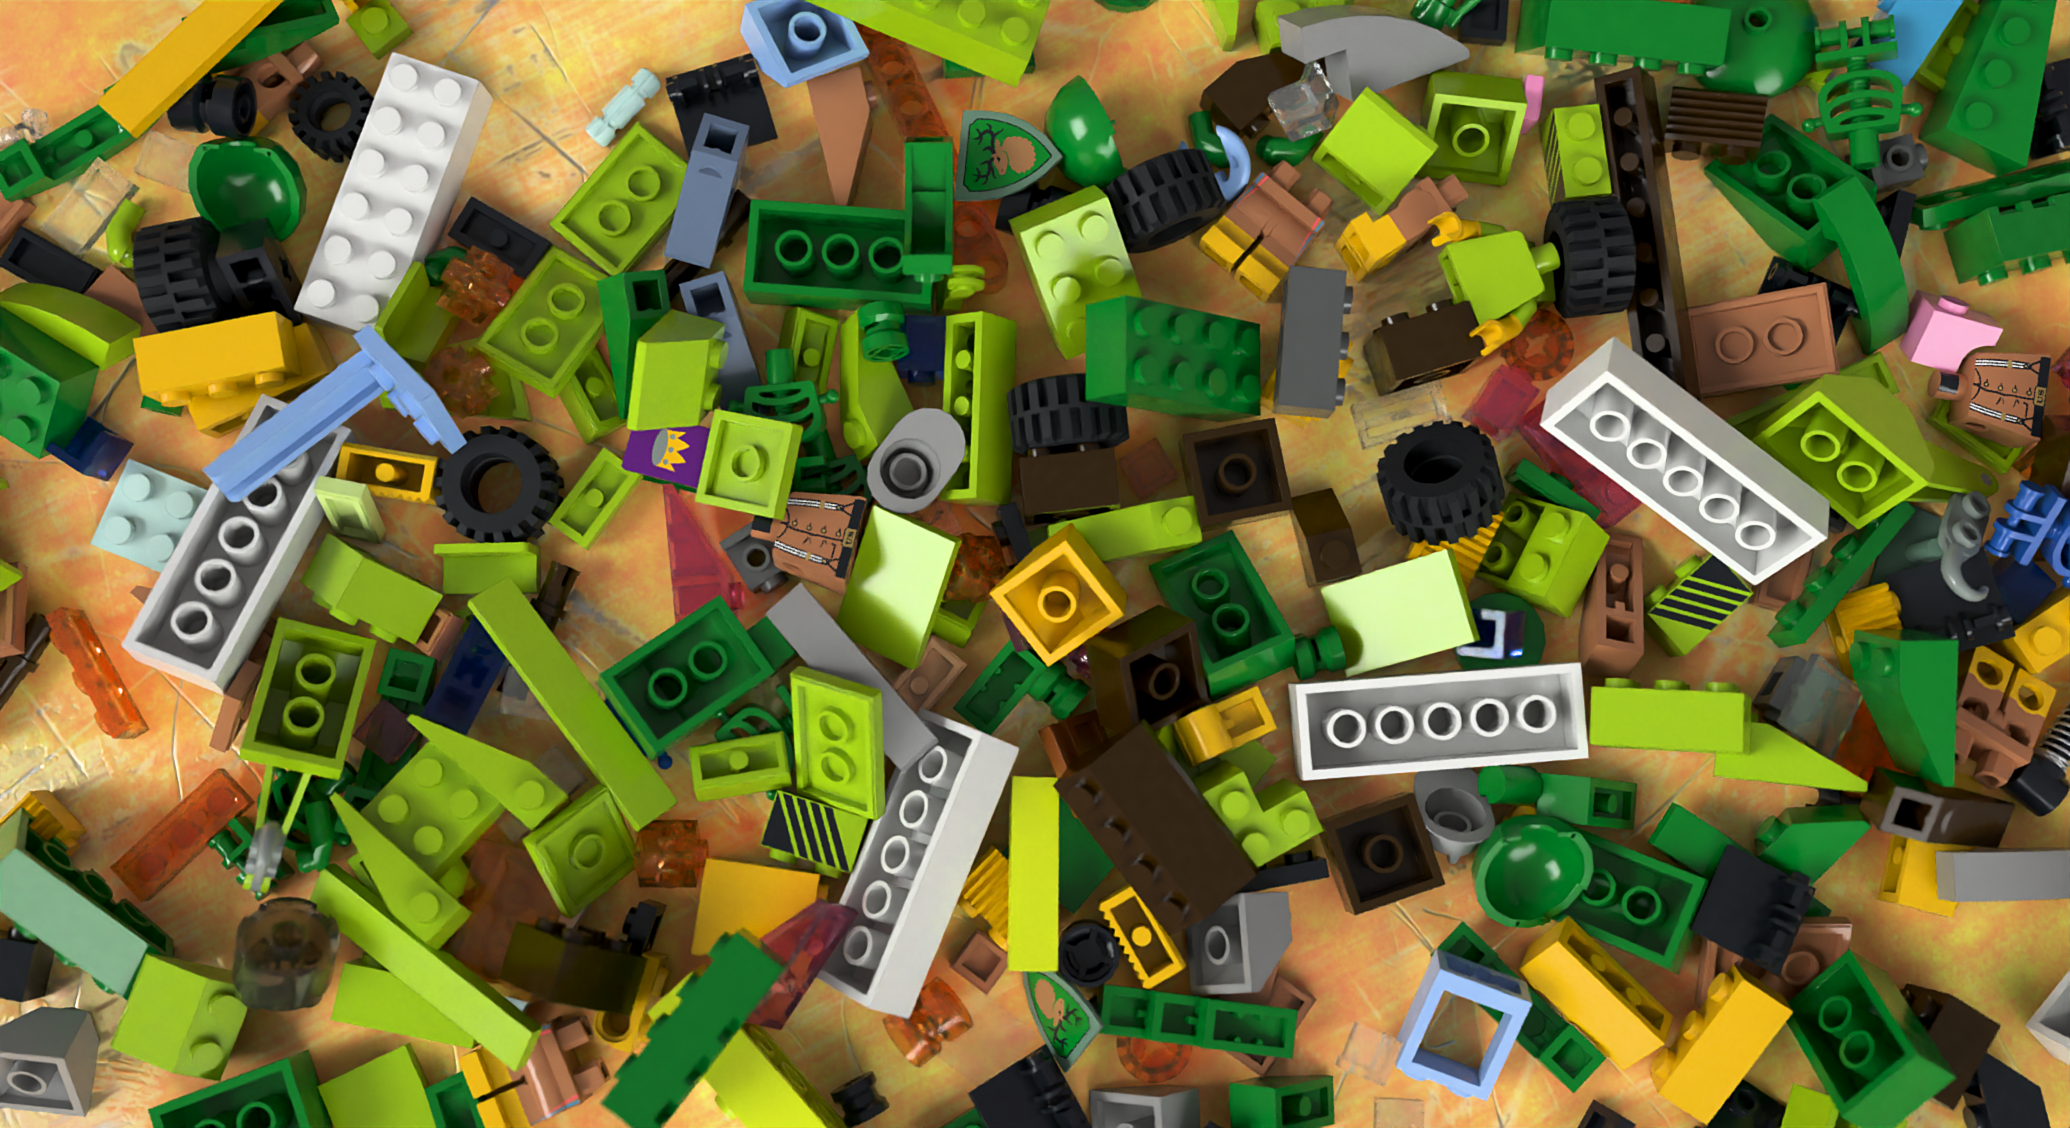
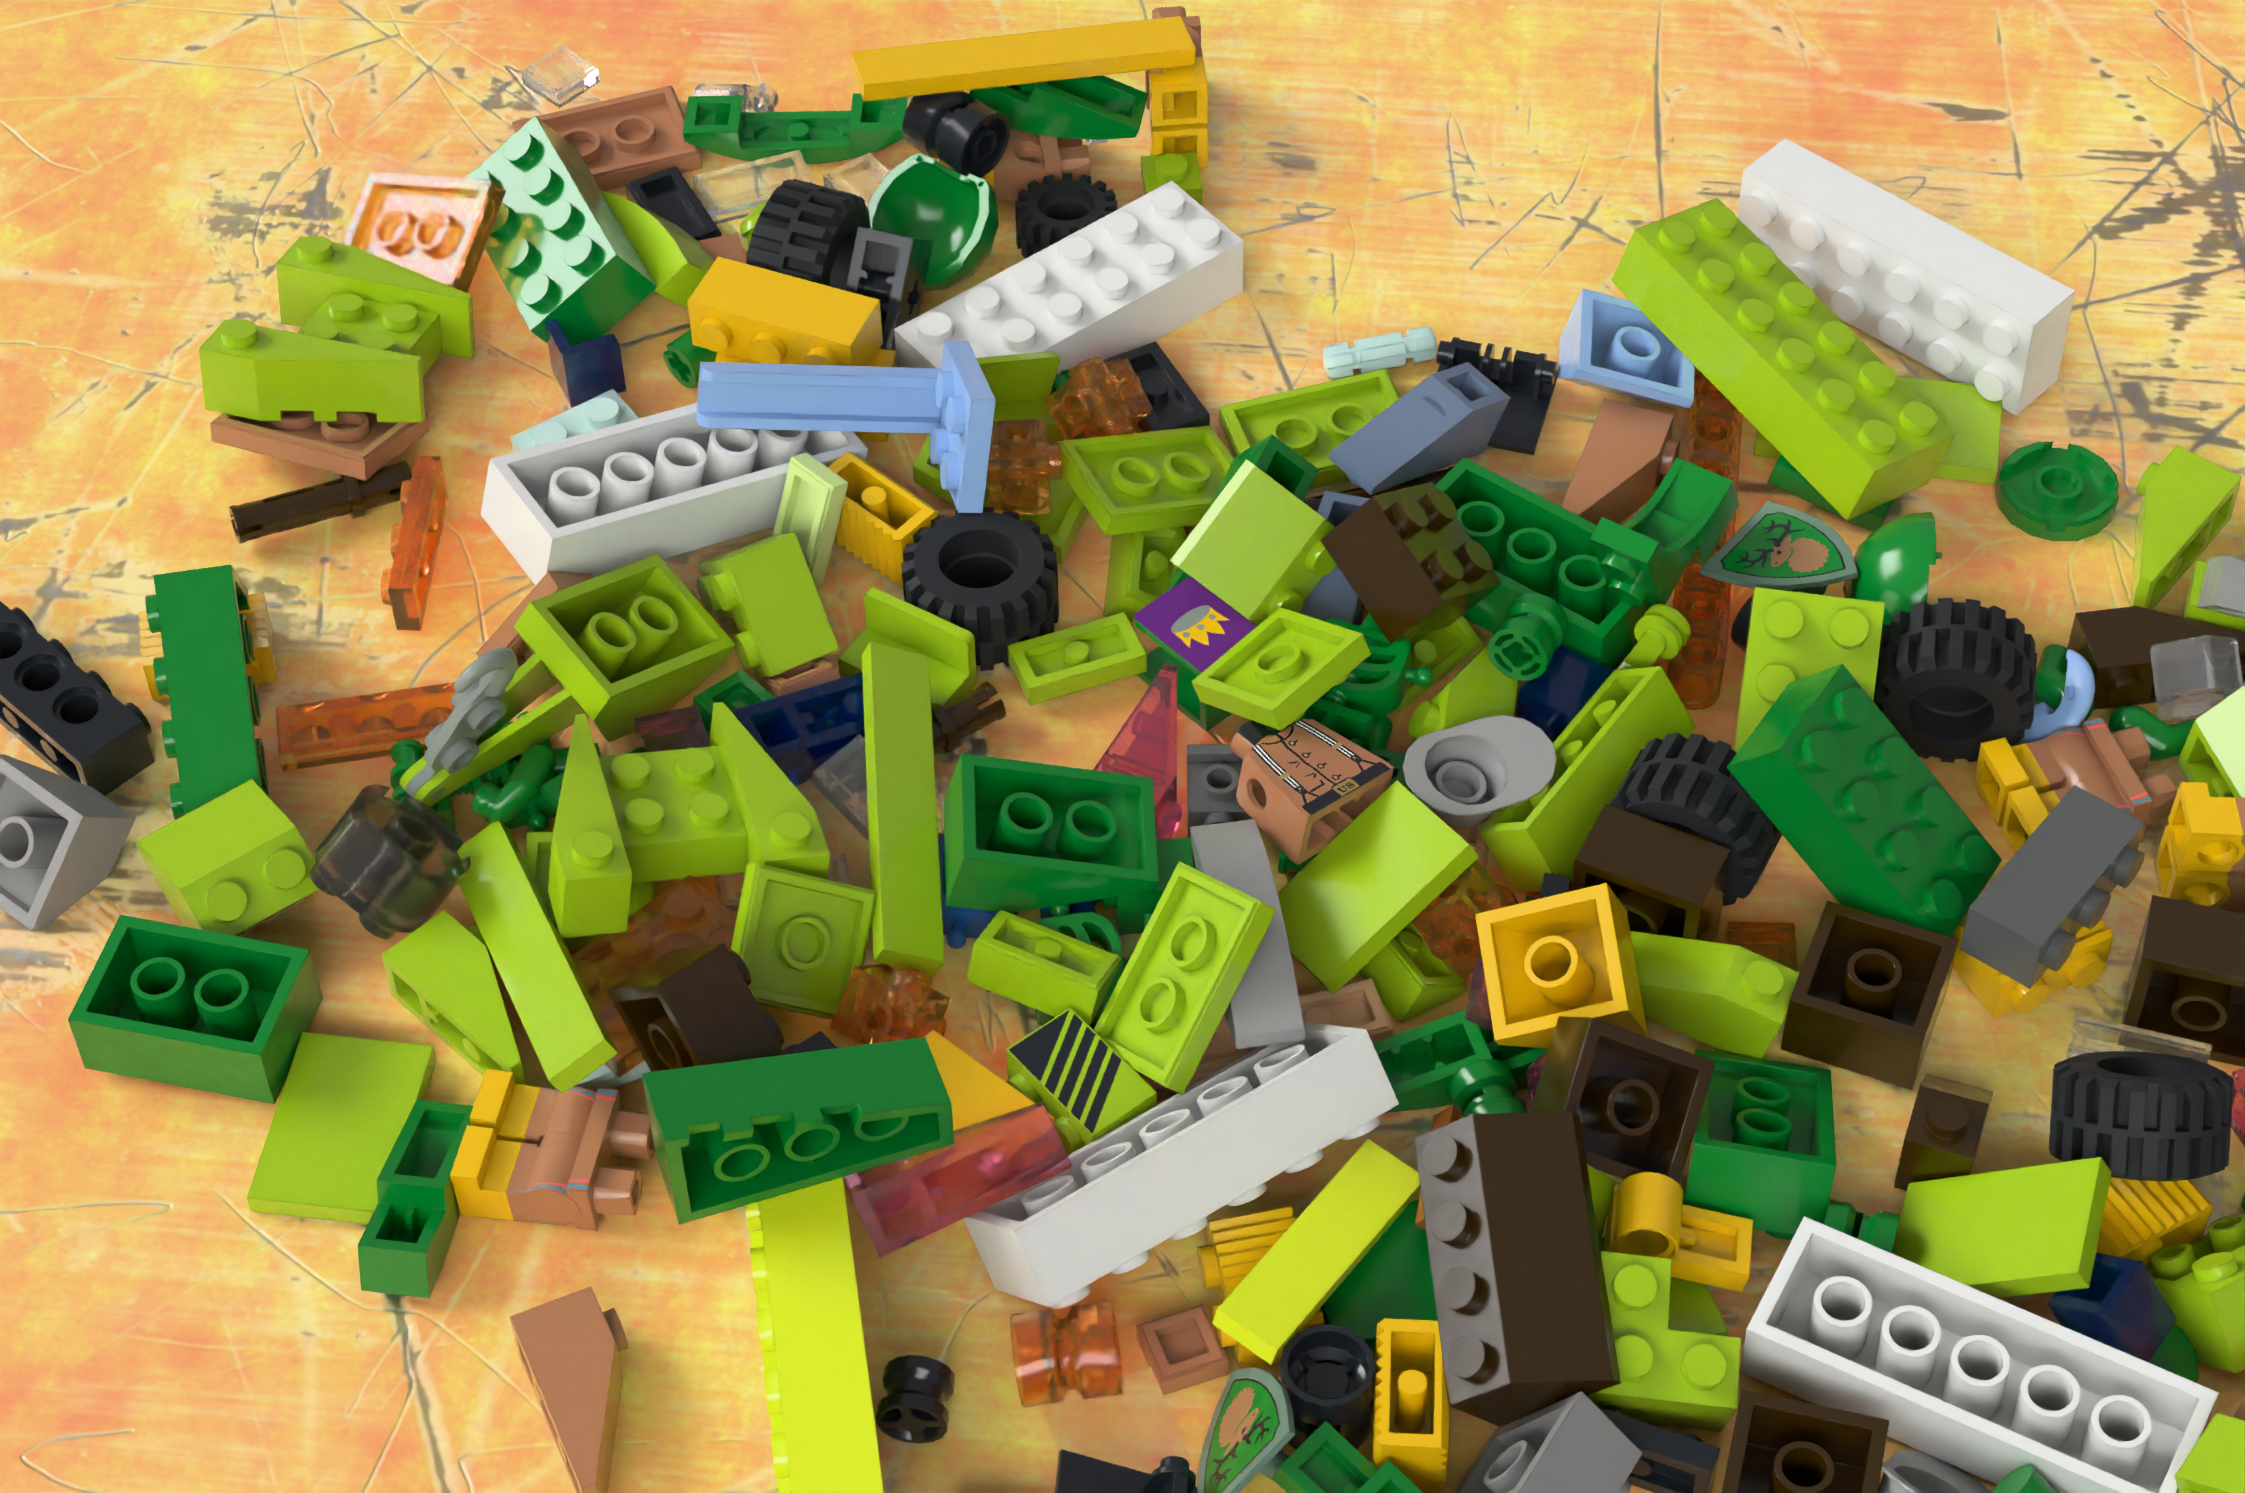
camera: 40 degrees right, 35 degrees down
none -> dark brown brick [1320,482,1502,644]

